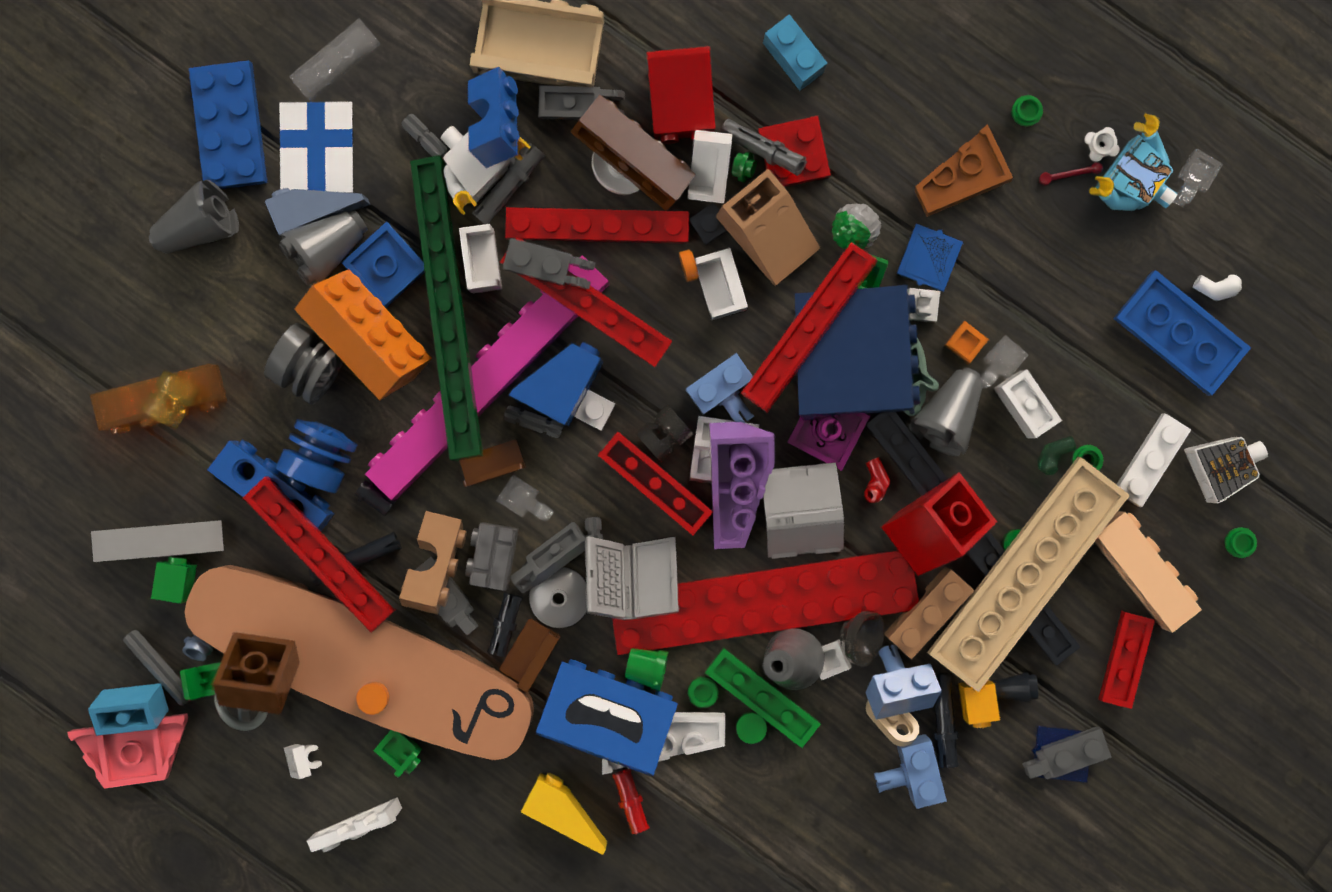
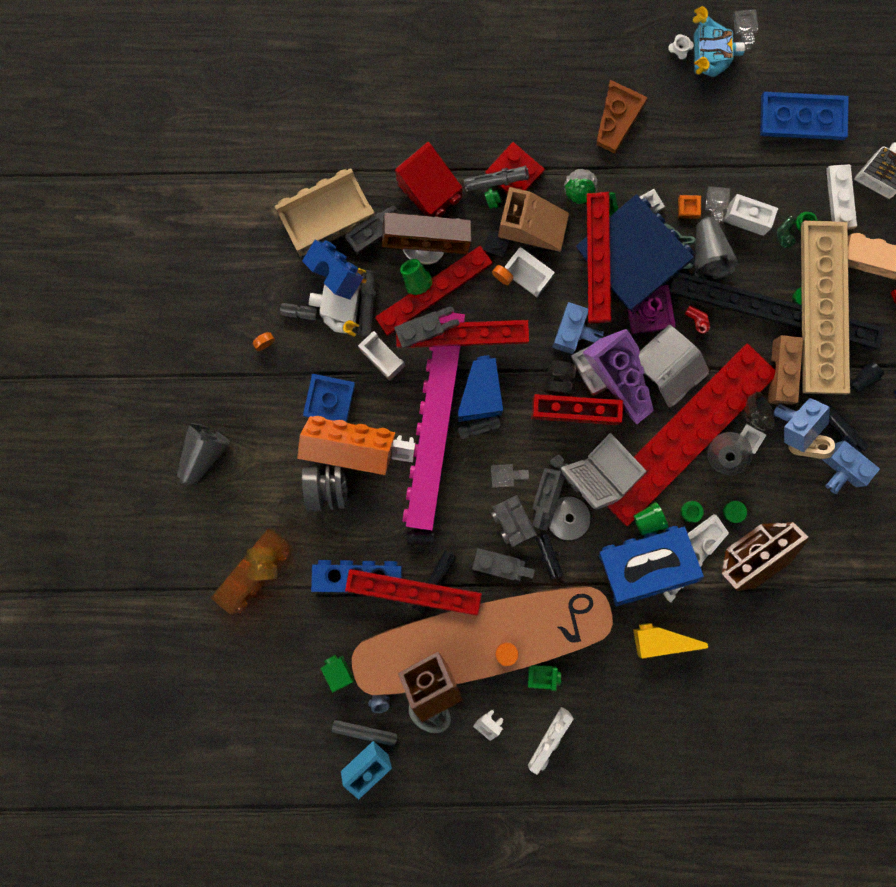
camera: 35 degrees left, 5 degrees down
coral wing [67,713,188,789] -> none
light grey slope [91,520,224,562] -> none
green bracket [180,662,221,701] -> none
blue plate [189,60,267,189] -> none
sand blue slope [265,188,370,236] -> none
blue wheel [276,419,358,493] -> none
dark grey cone [279,210,368,286] -> none
sticker [280,102,353,193] -> none
clear plate [289,18,381,102] -> none
medium nougat arch [399,511,467,615] -> none
dark green plate [410,155,483,461] -> none
reddish brown panel [459,439,527,487] -> none
reddish brown panel [500,618,561,693] -> none
white plate [574,390,615,431] -> none
red pin [612,769,650,834] -> none
white panel [688,130,732,203] -> none
green plate [705,647,821,748] -> none
dark azure brick [763,14,827,91] -> none
red slope [881,472,997,576] -> none
blue piece [896,224,963,292] -> none
light orange brick [958,679,1000,728] -> none
green plate [1011,95,1043,127] -> none
dark red hinge [1039,162,1103,185] -> none
white arm [1193,275,1242,301] -> none
none -> orange tile [252,332,275,351]
none -> white tile [391,435,415,462]
none -> green piece [400,259,433,295]
none -> reddish brown wedge [721,522,809,591]

